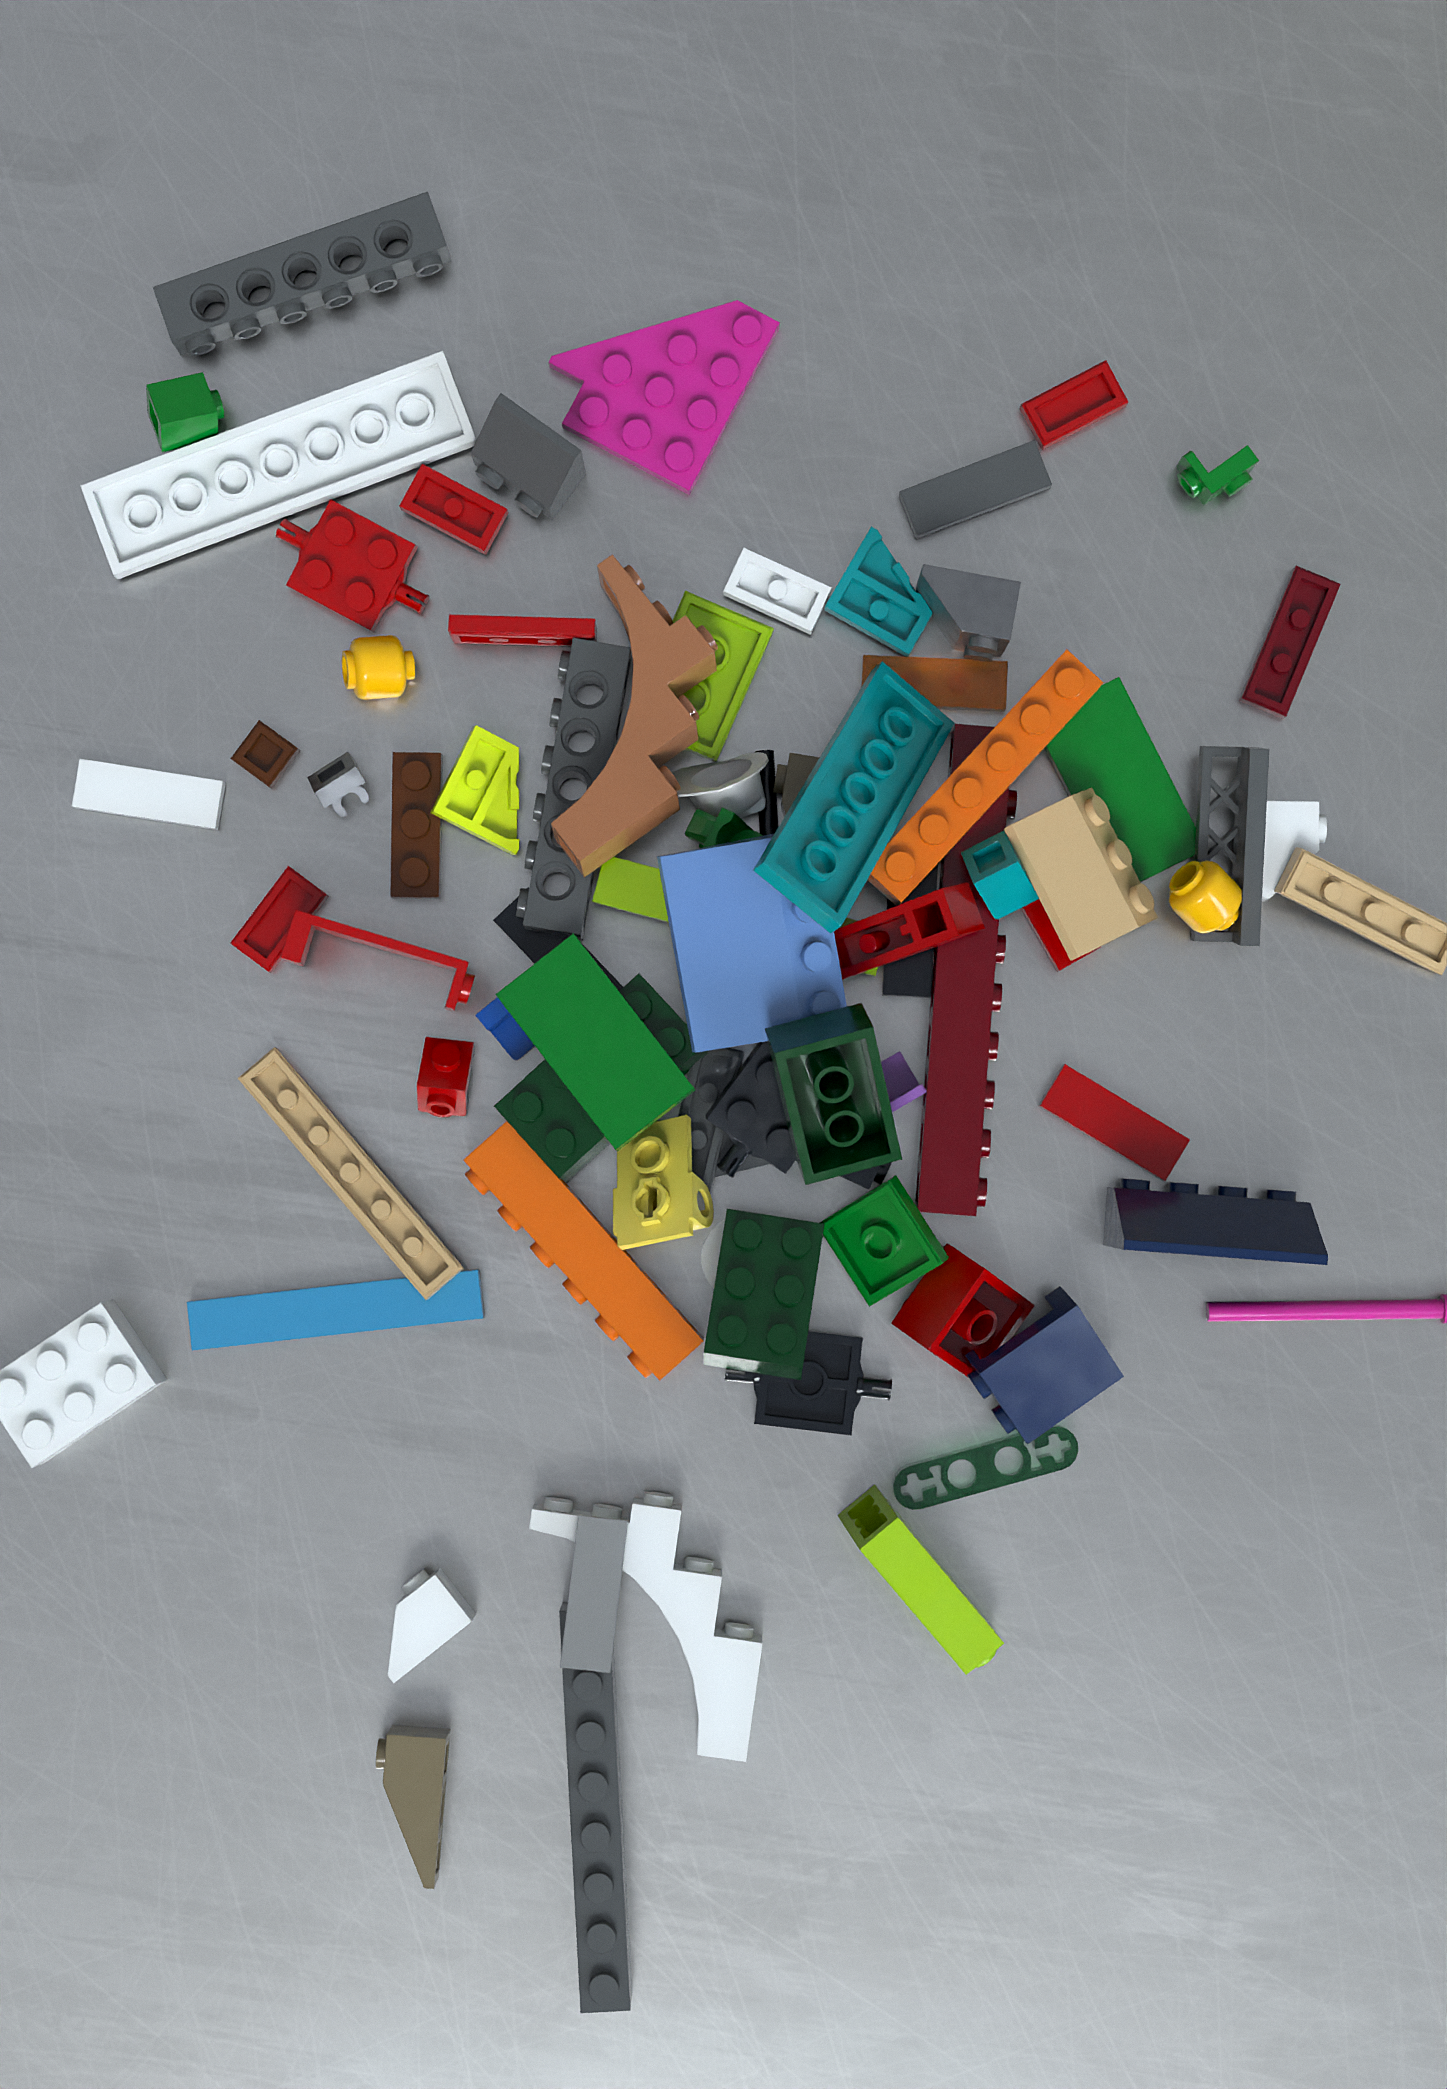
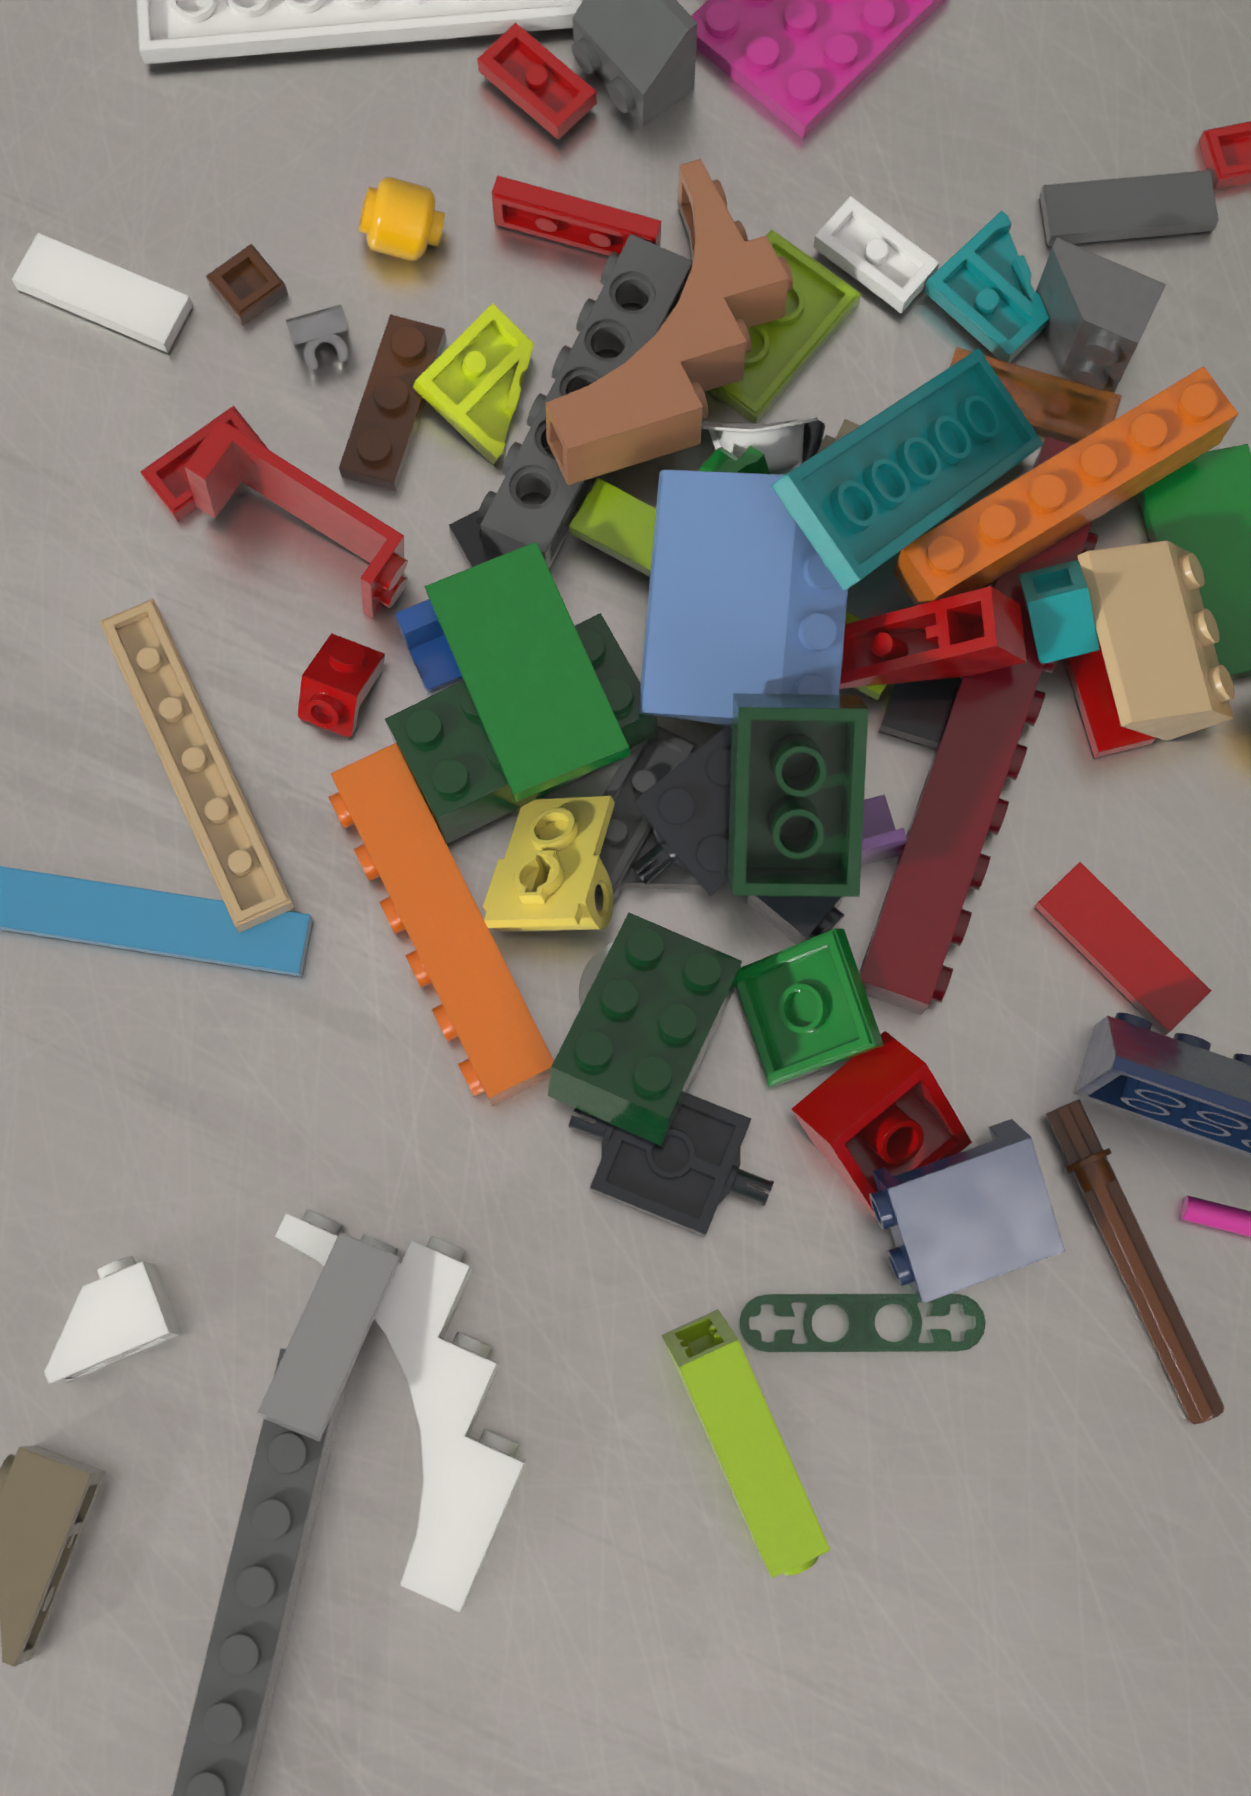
camera: 15 degrees right, 10 degrees down
red plate [276,499,430,632] -> none
none -> reddish brown axle [1046,1099,1224,1424]

